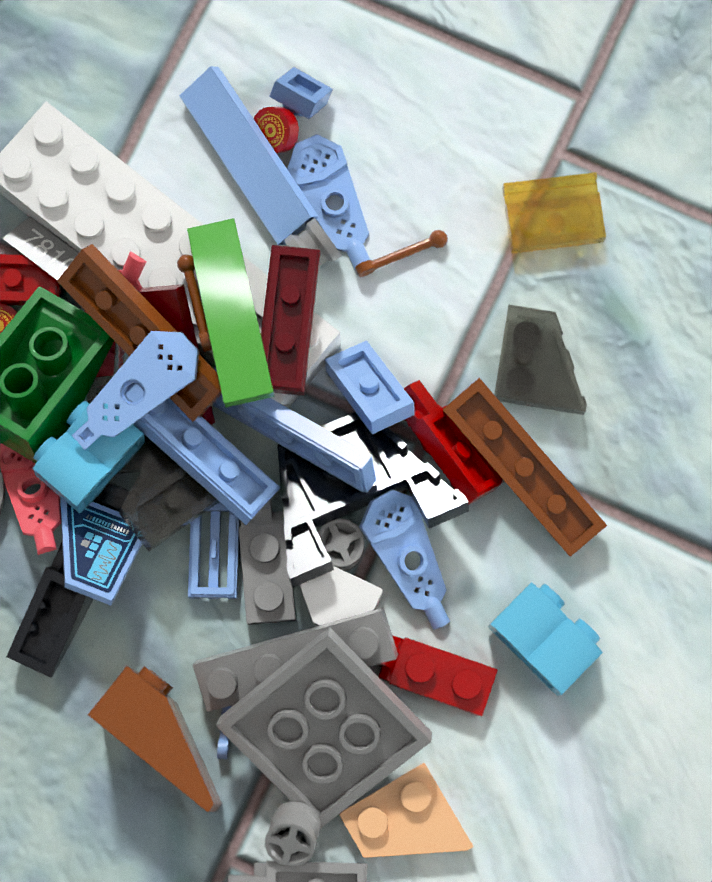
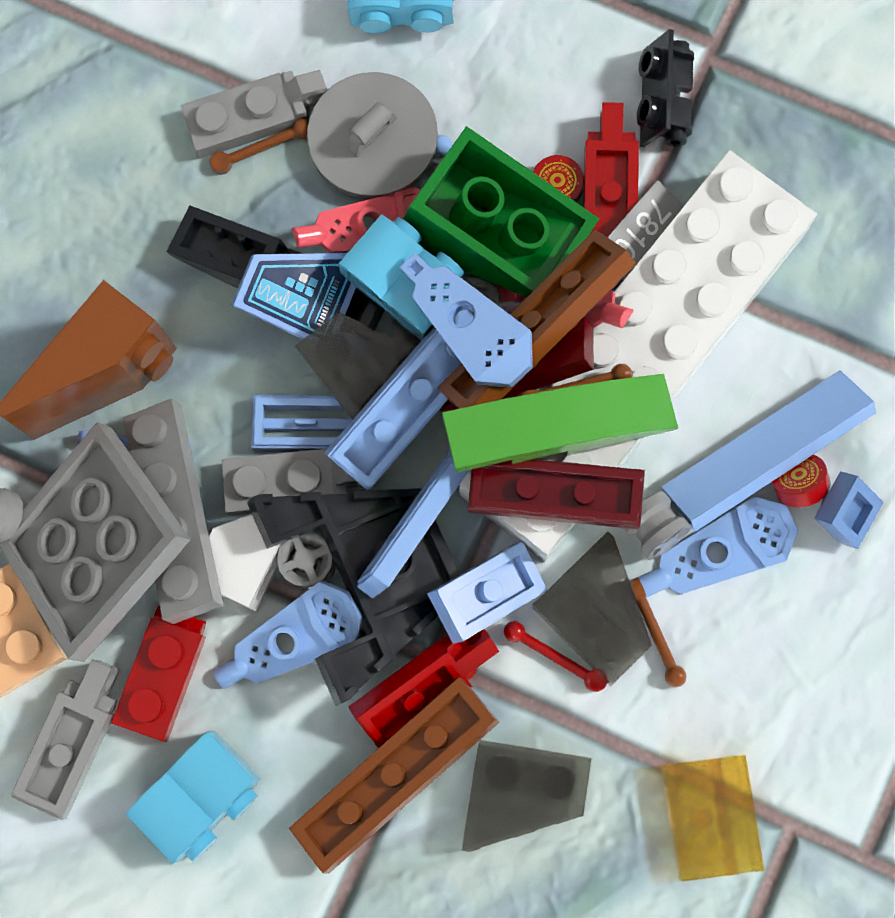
camera: 95 degrees right, 0 degrees up
none -> light grey hinge [11,659,120,820]
none -> red hinge [504,621,607,692]
none -> clear smoke wing [532,531,652,687]

